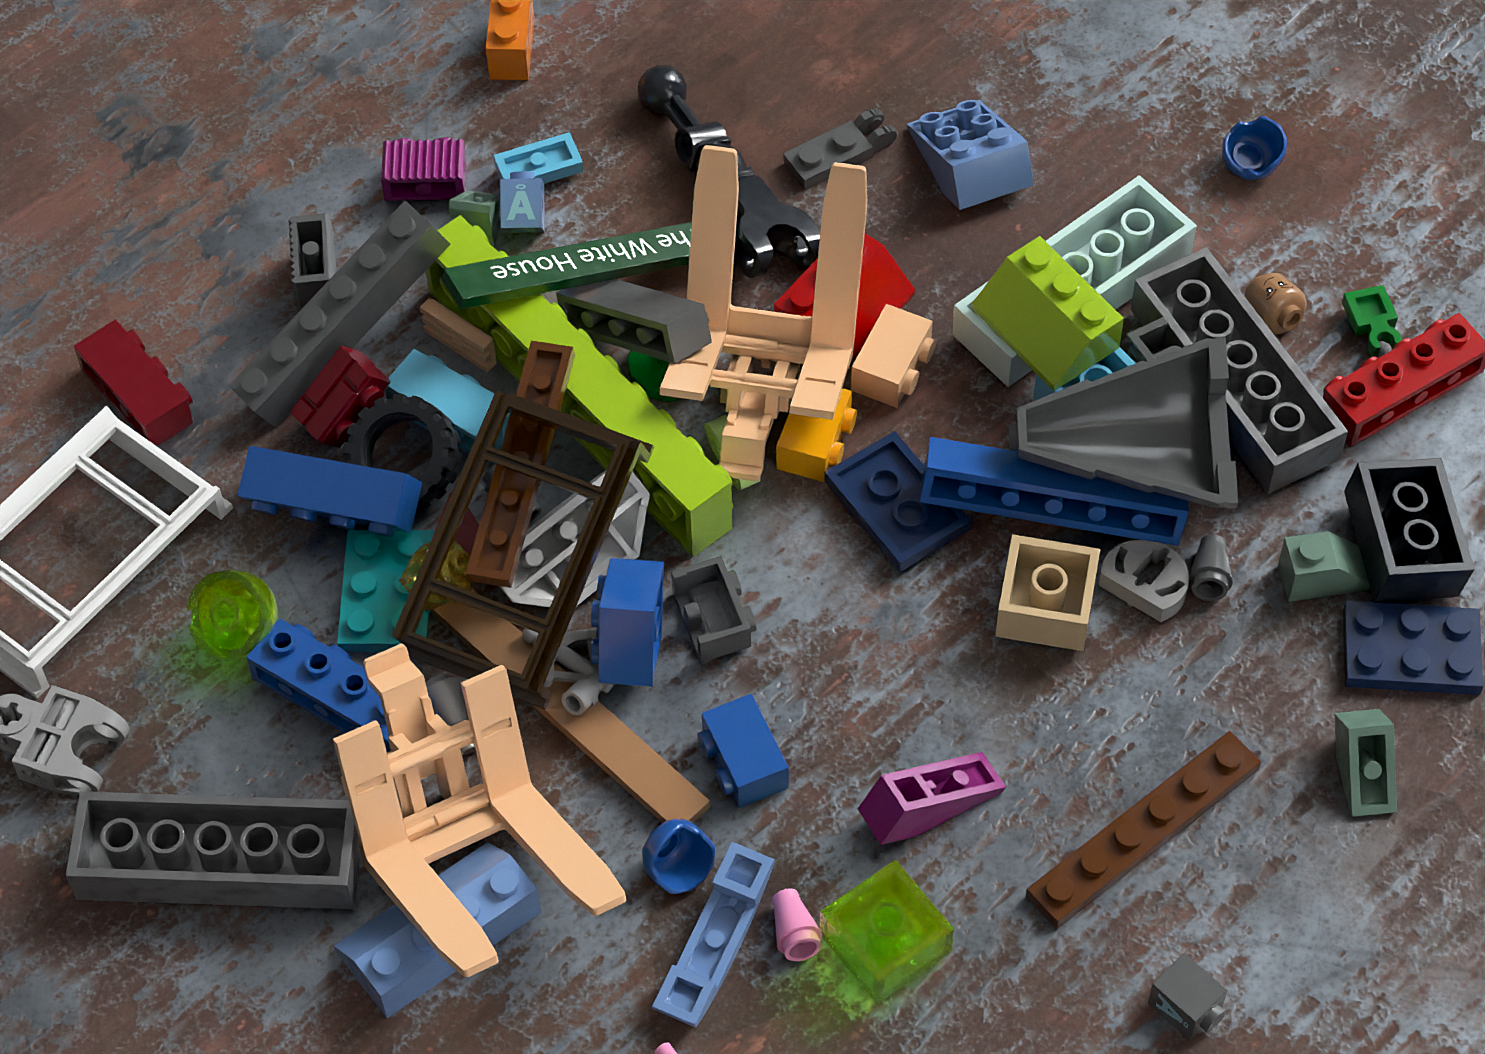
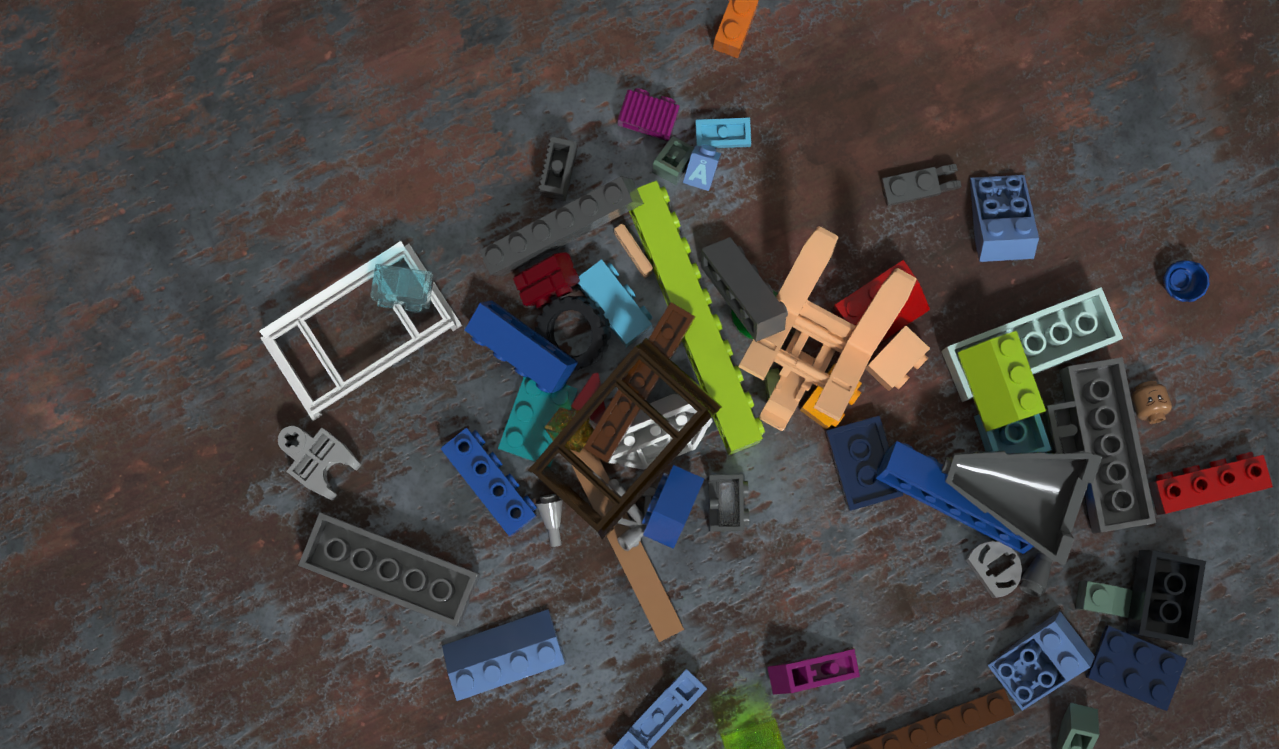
camera: 15 degrees right, 25 degrees up
dark red brick [74,319,194,446] -> none
clear neon green cylinder [187,569,279,659] -> none
light nougat piece [333,644,626,977] -> none
dark green tile [441,222,692,309] -> none
black piece [637,65,820,278] -> none
blue hair [642,818,716,894] -> none
blue brick [697,693,789,808] -> none
bright pink cone [771,889,822,961] -> none
tan brick [995,534,1100,651] -> none
green plate [1342,285,1402,357] -> none
none -> clear light blue brick [370,264,434,312]
none -> medium blue slope [988,611,1095,711]

